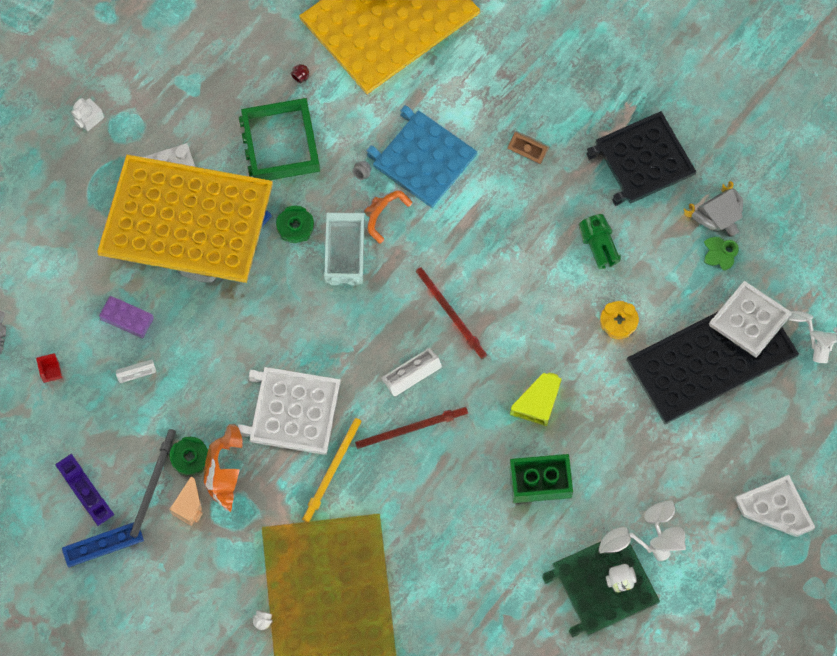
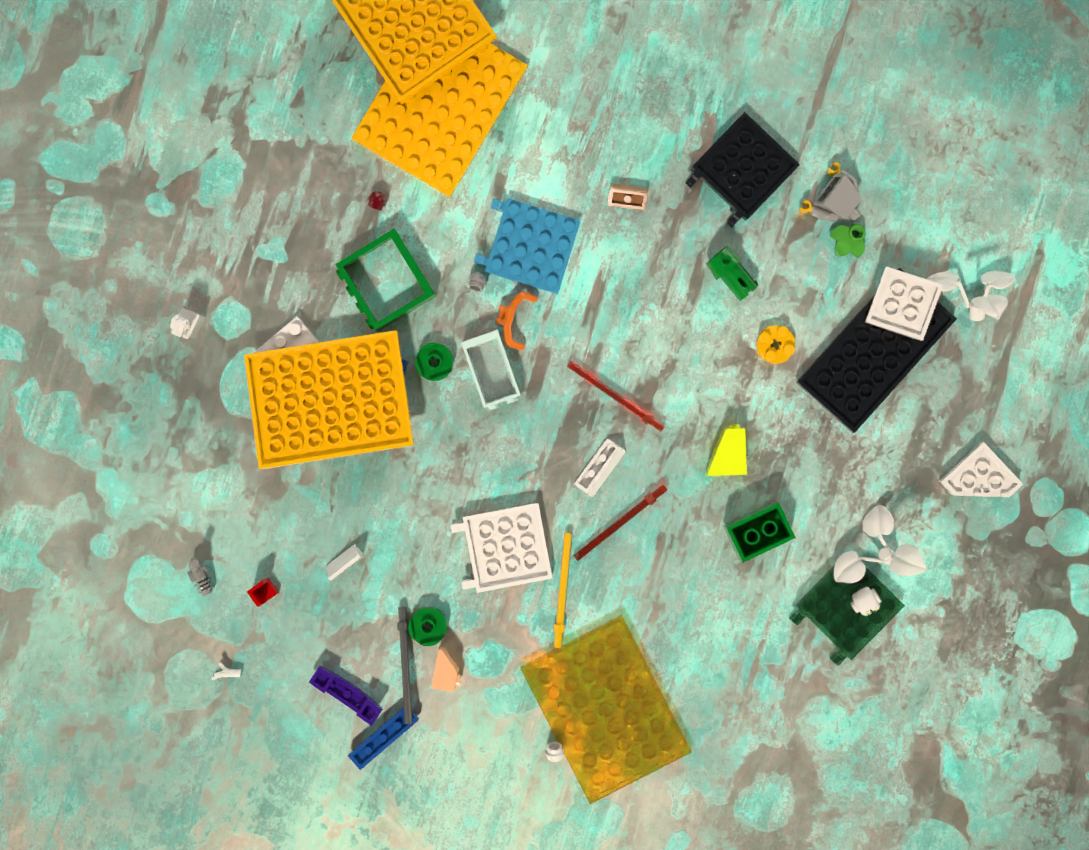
camera: 15 degrees left, 20 degrees up
medium lavender piece [99,296,154,339] -> none
orange animal [204,424,242,512] -> none

